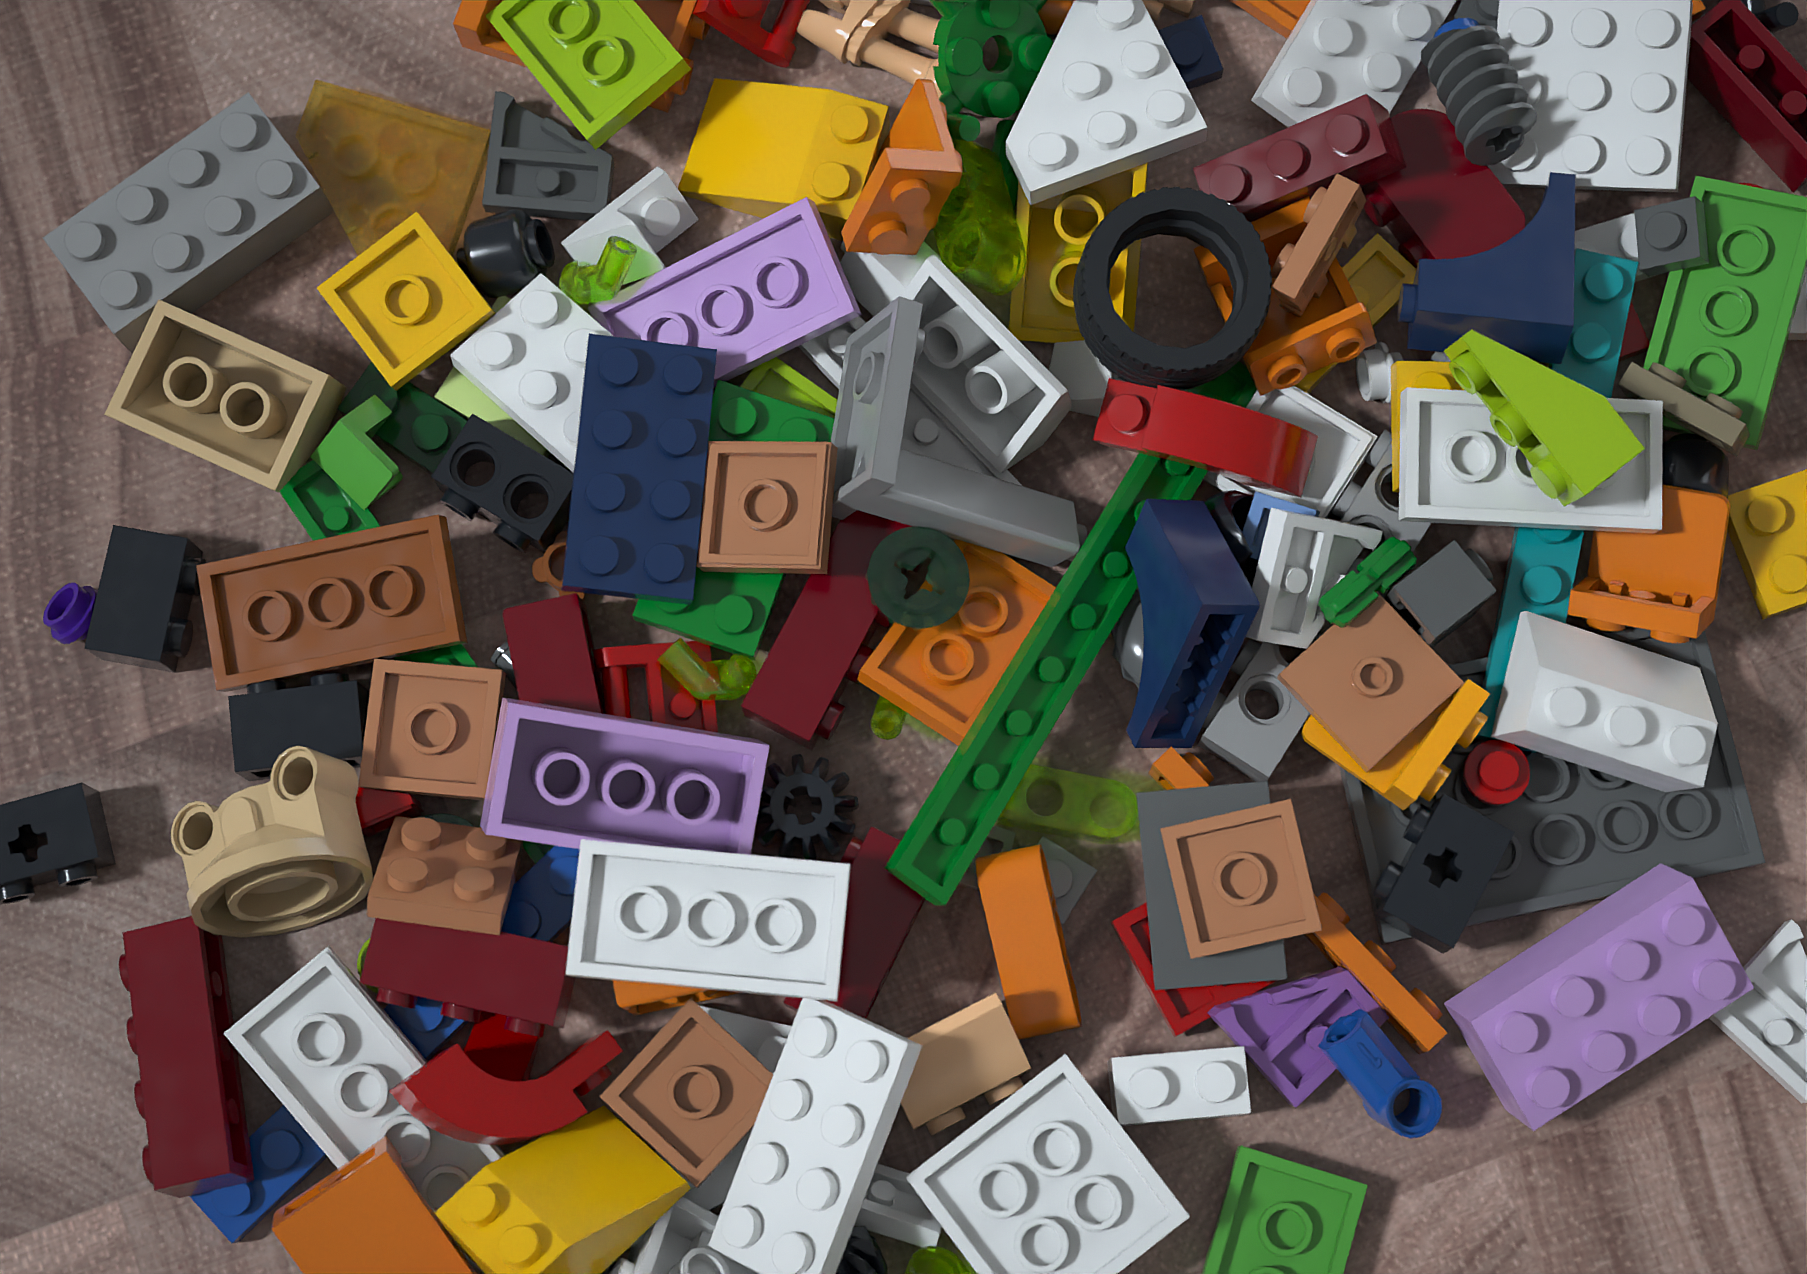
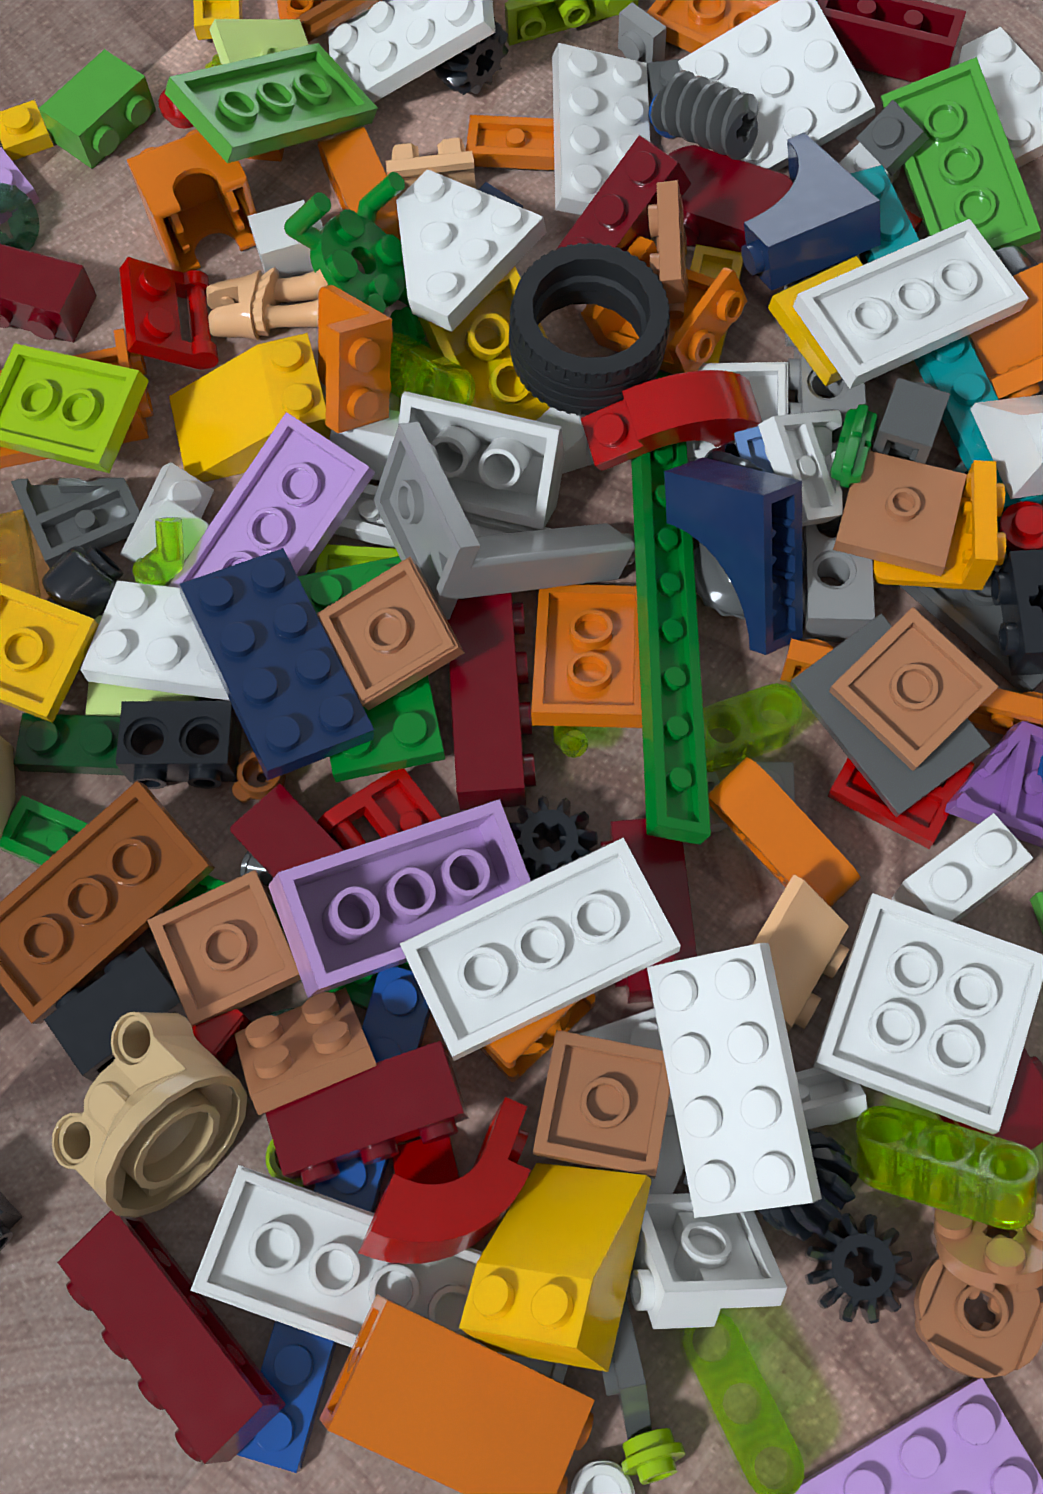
camera: 30 degrees left, 10 degrees down
bright green panel [310,394,403,510] -> none
clear neon green arm [657,637,757,701] -> none
clear green gear [865,526,970,631] -> none
white plate [1356,342,1403,403] -> none
lime slope [1444,329,1645,506] -> none
dark tan plate [1618,362,1750,457] -> none

